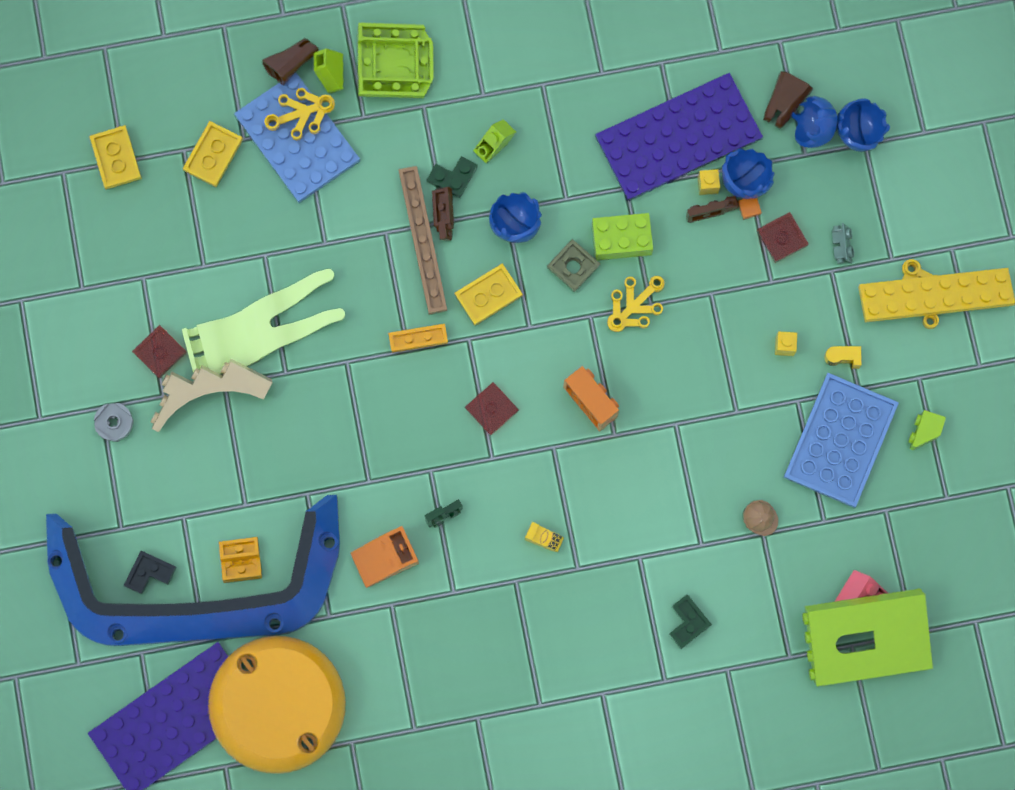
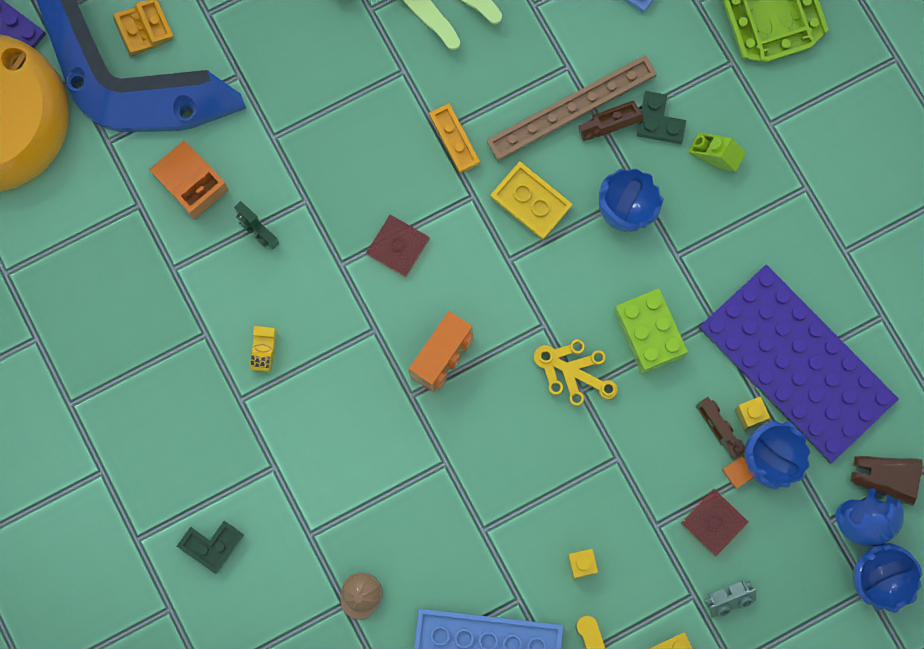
camera: 75 degrees right, 0 degrees up
olive piece [547,239,600,292] -> none

